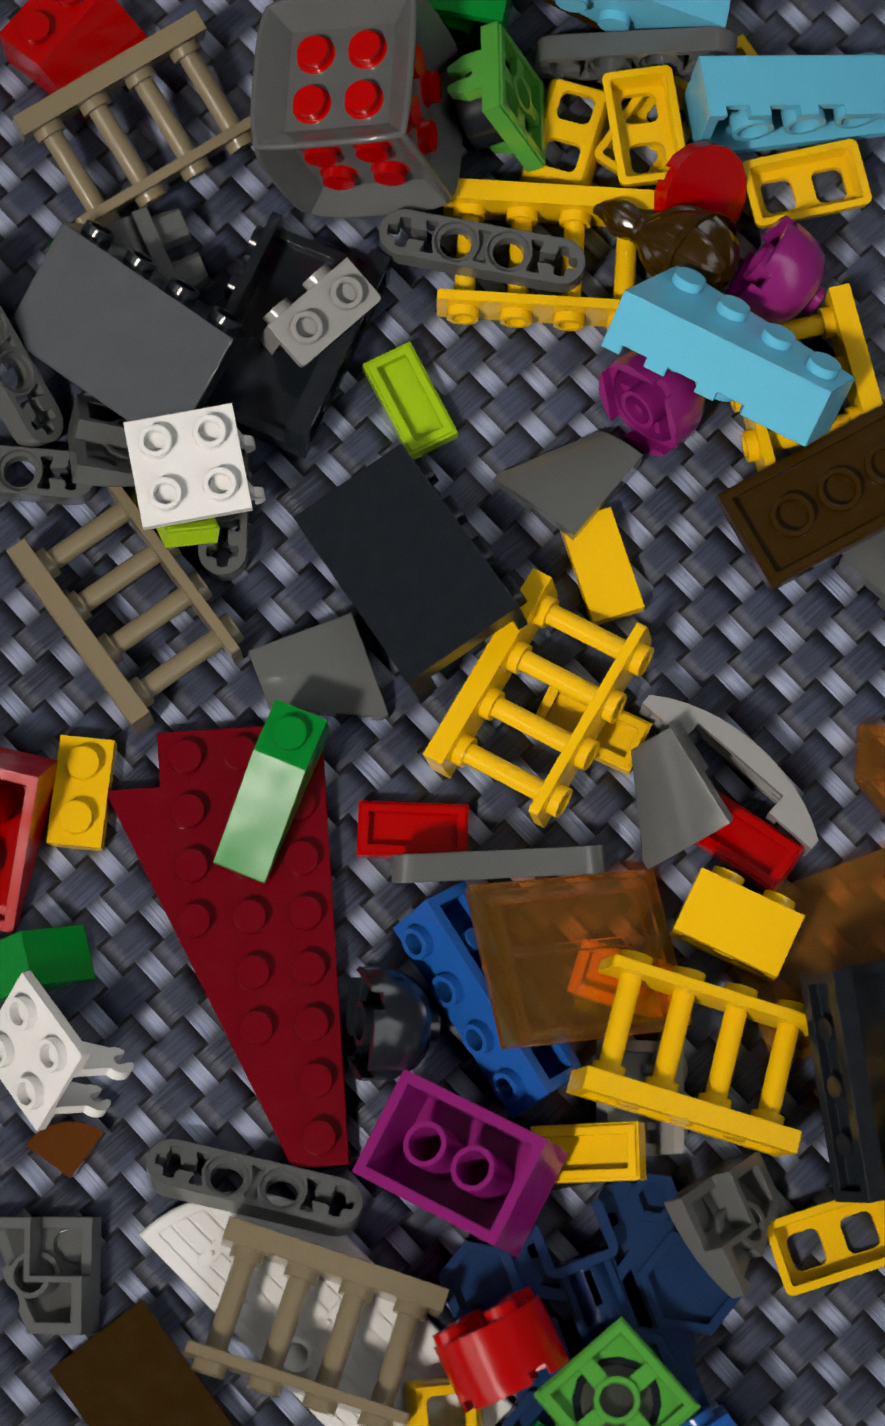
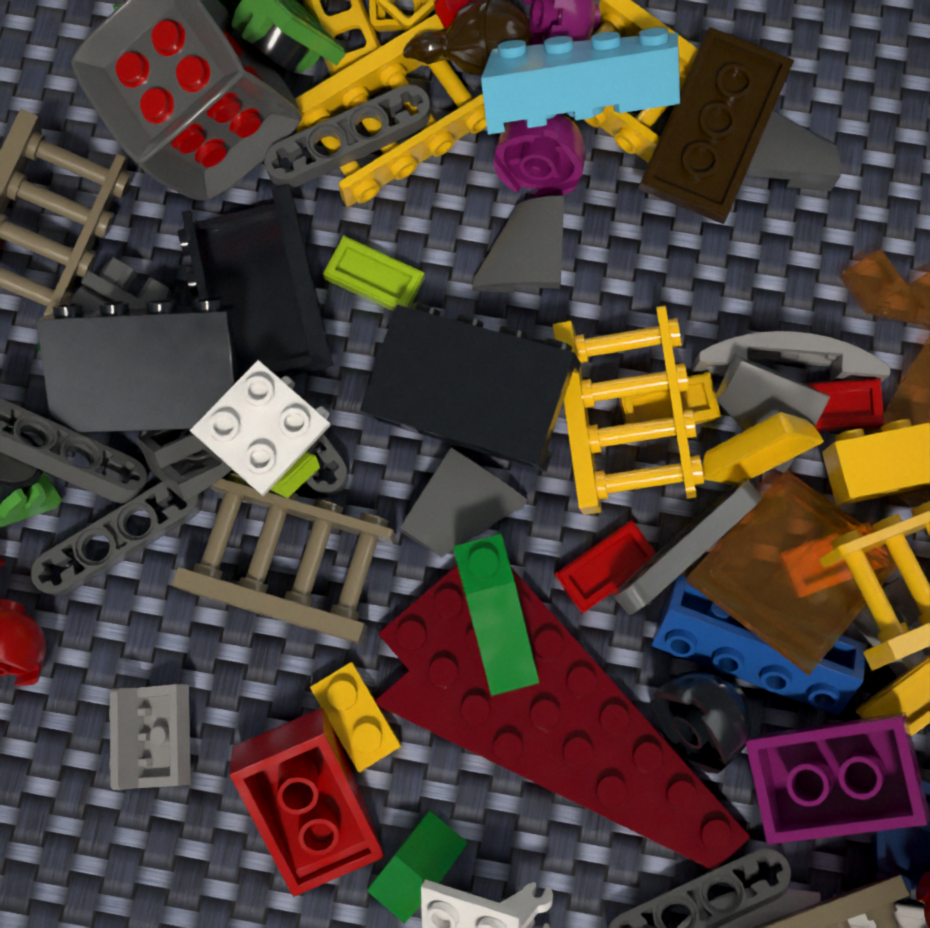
camera: 35 degrees left, 0 degrees up
light grey bracket [258,257,381,367] -> none
yellow tile [560,507,645,625] -> none
none -> yellow piece [702,412,824,485]

